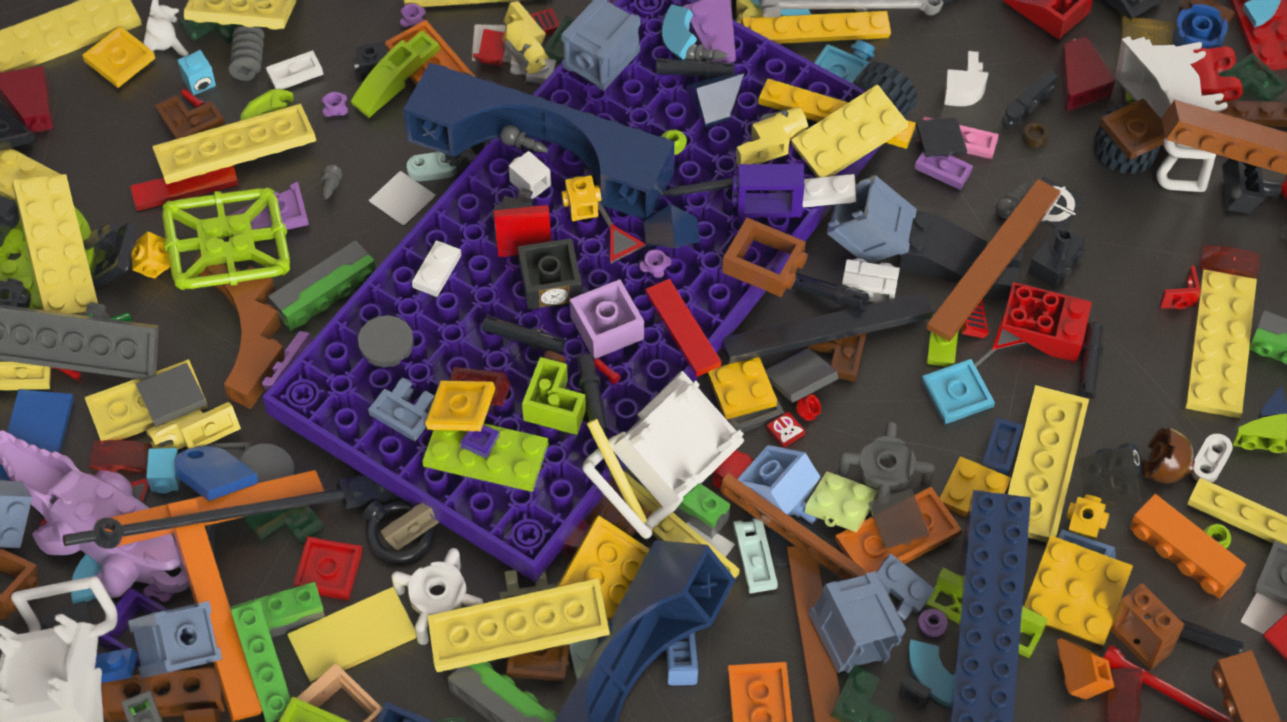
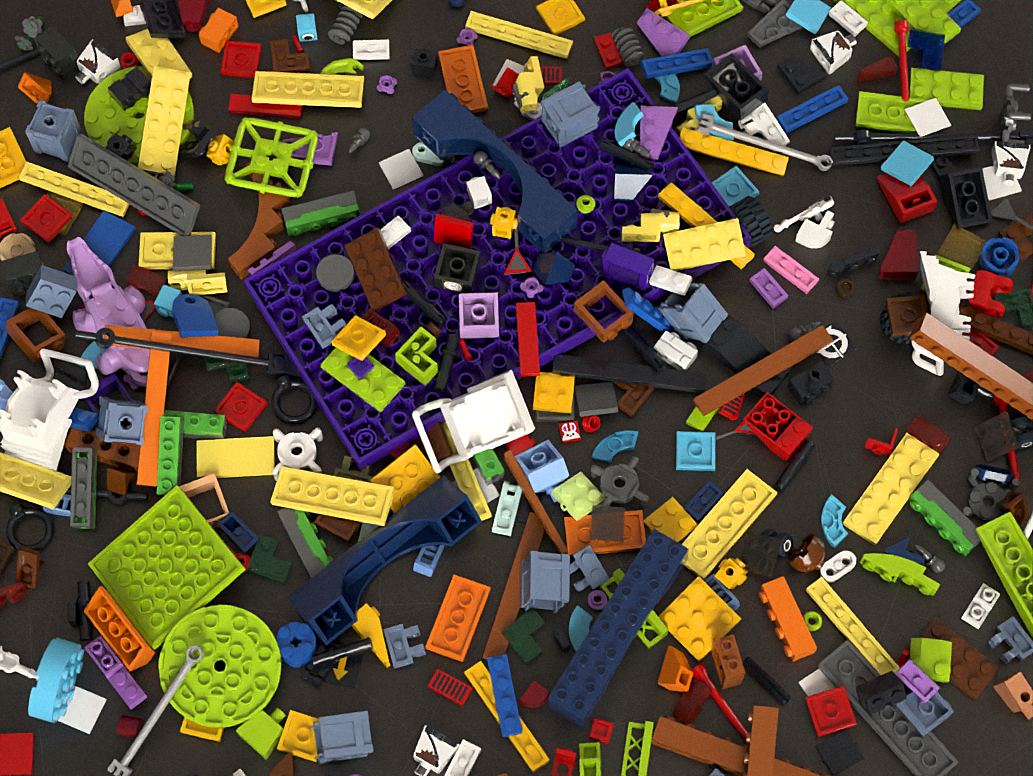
camera: 25 degrees right, 10 degrees up
lime slope [351,30,440,118] -> none
dark tan plate [381,503,439,551] -> none
light yellow bar [587,419,647,523] -> none
dark azure plate [850,40,875,60] -> none
black piece [915,117,967,158] -> none
none -> orange brick [199,8,239,53]
none -> red tile [220,41,262,78]
none -> reddish brown plate [345,228,408,312]
none -> dark azure tile [591,430,639,464]
none -> blue plate [622,287,673,334]
none -> white piece [773,196,834,232]
none -> medium azure tile [821,494,848,548]

